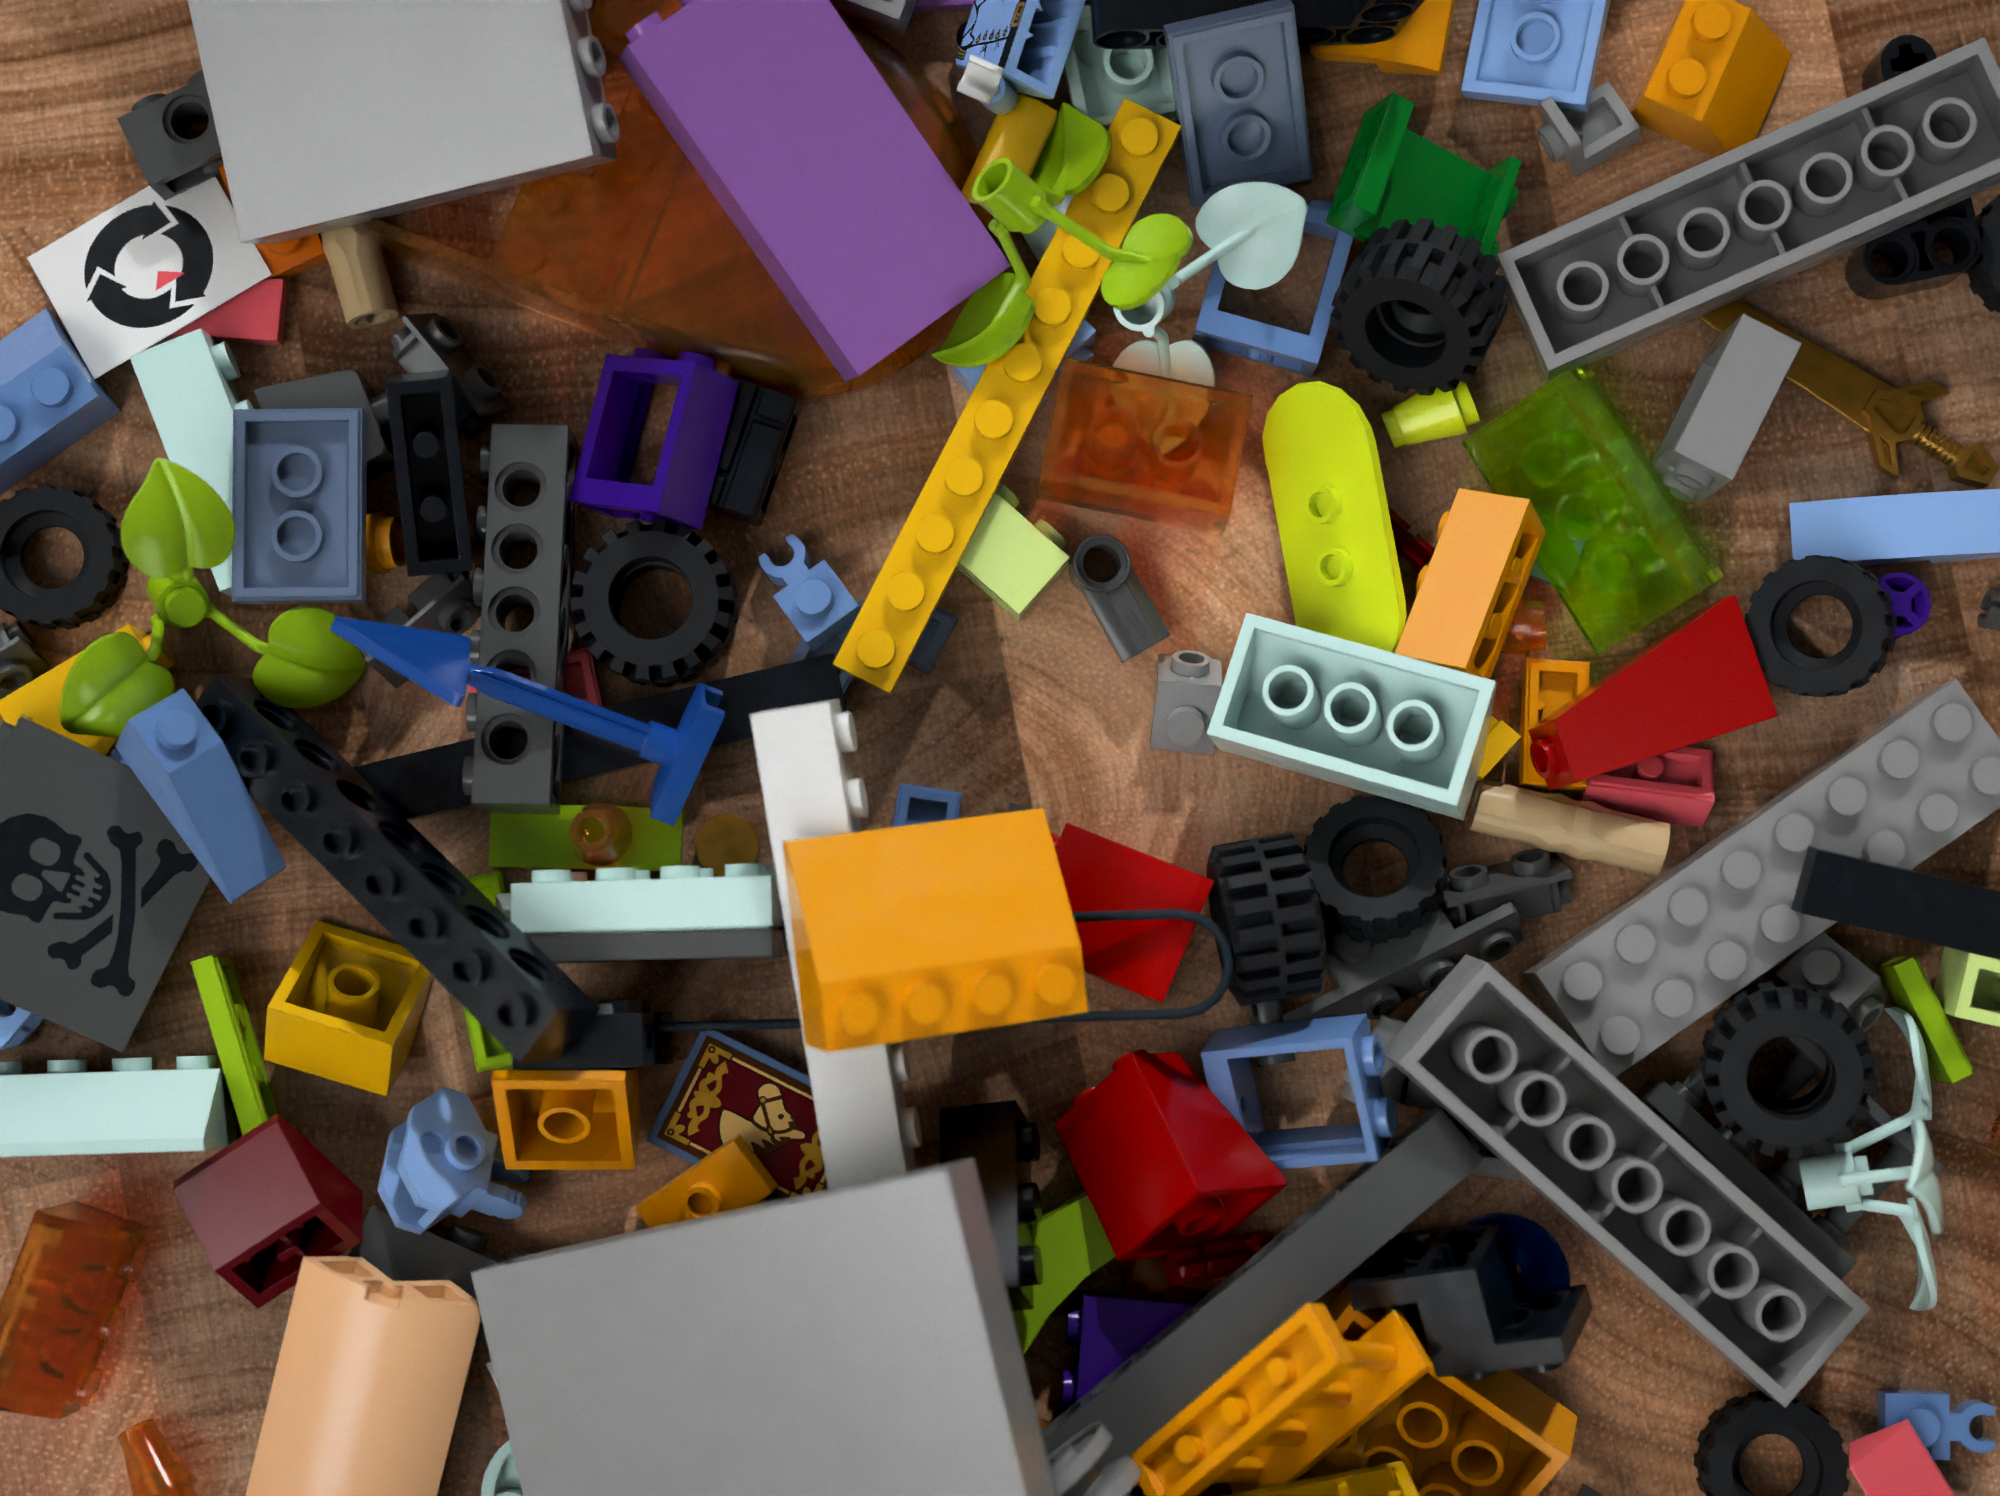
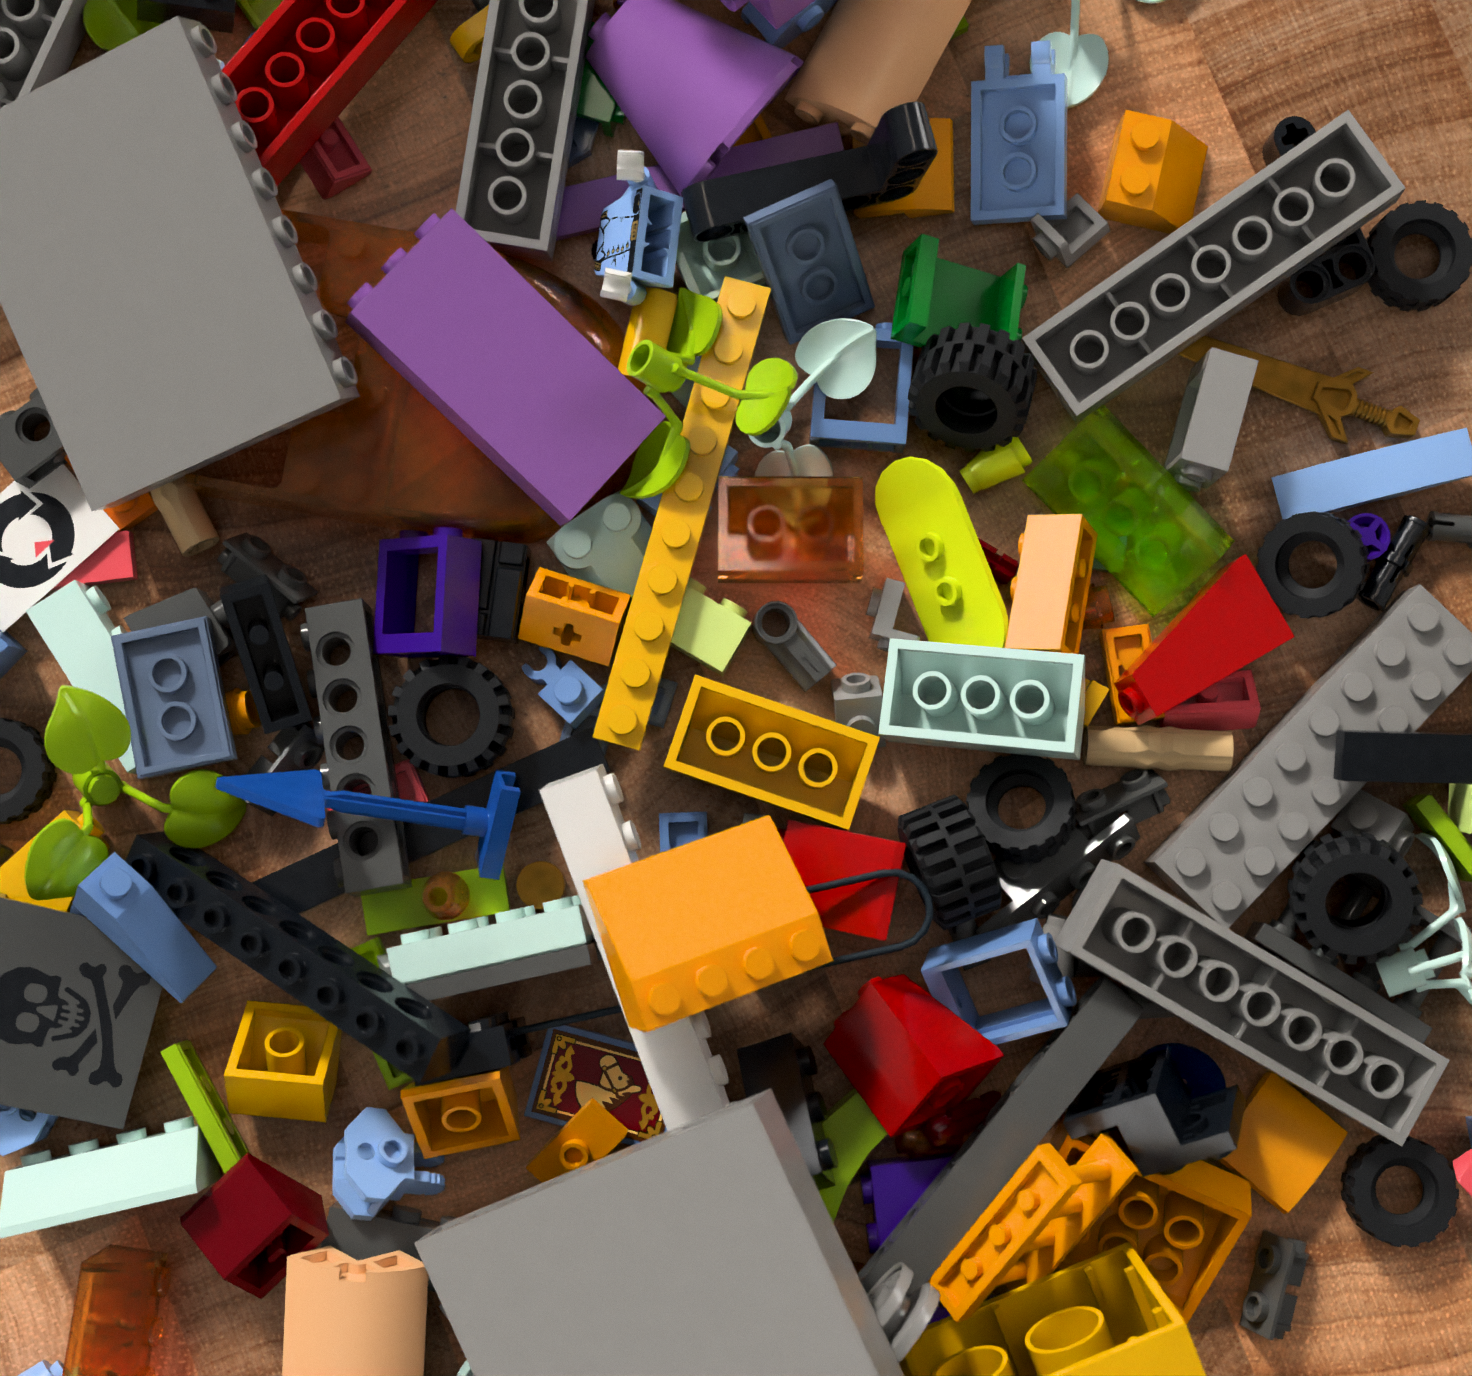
camera: 10 degrees left, 0 degrees up
none -> light orange brick [518,567,631,667]
none -> light aqua slope [546,490,652,598]
none -> yellow slope [663,674,880,831]
none -> light grey bracket [866,578,920,652]
none -> light orange slope [1219,1071,1349,1214]
none -> black pin [1356,515,1432,611]

